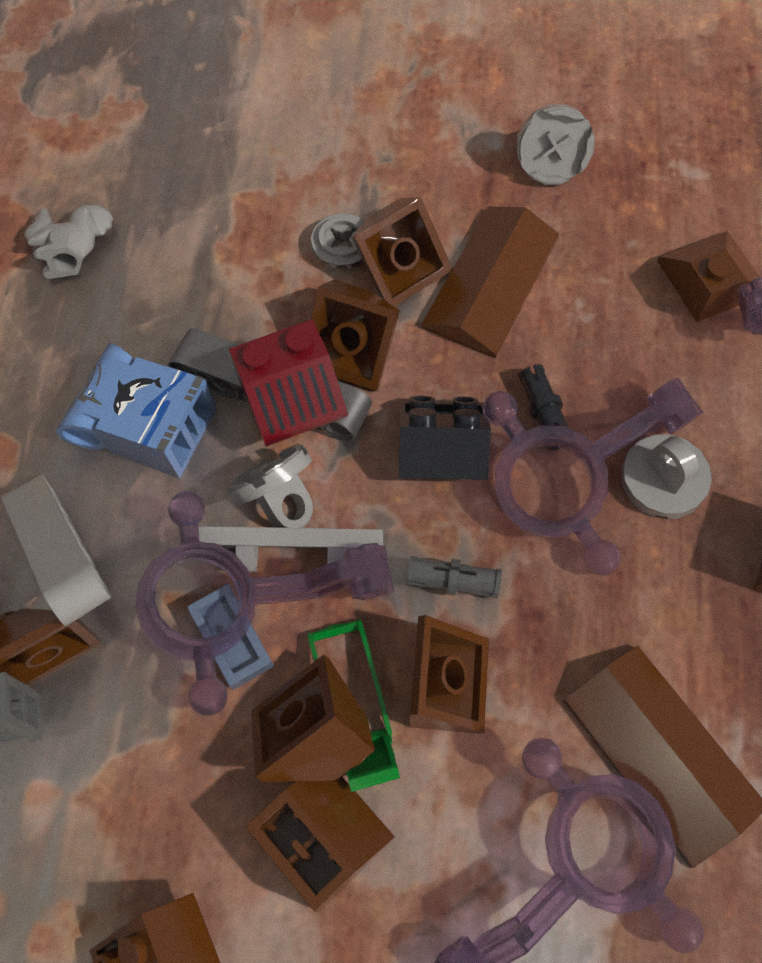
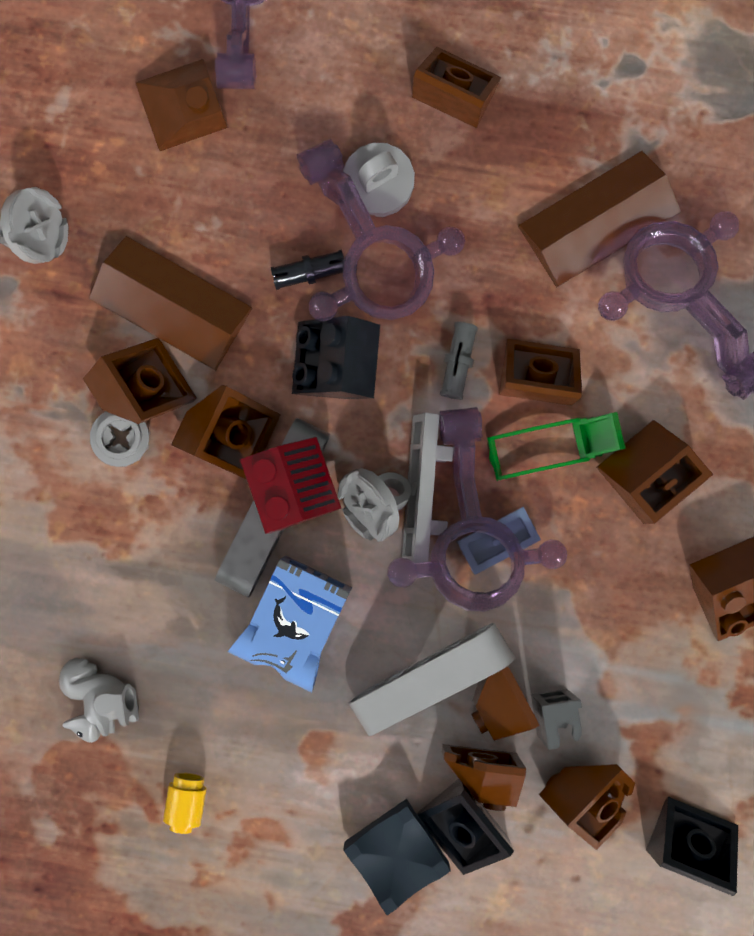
camera: 85 degrees left, 20 degrees up
reddish brown slope [251,654,375,782] -> none

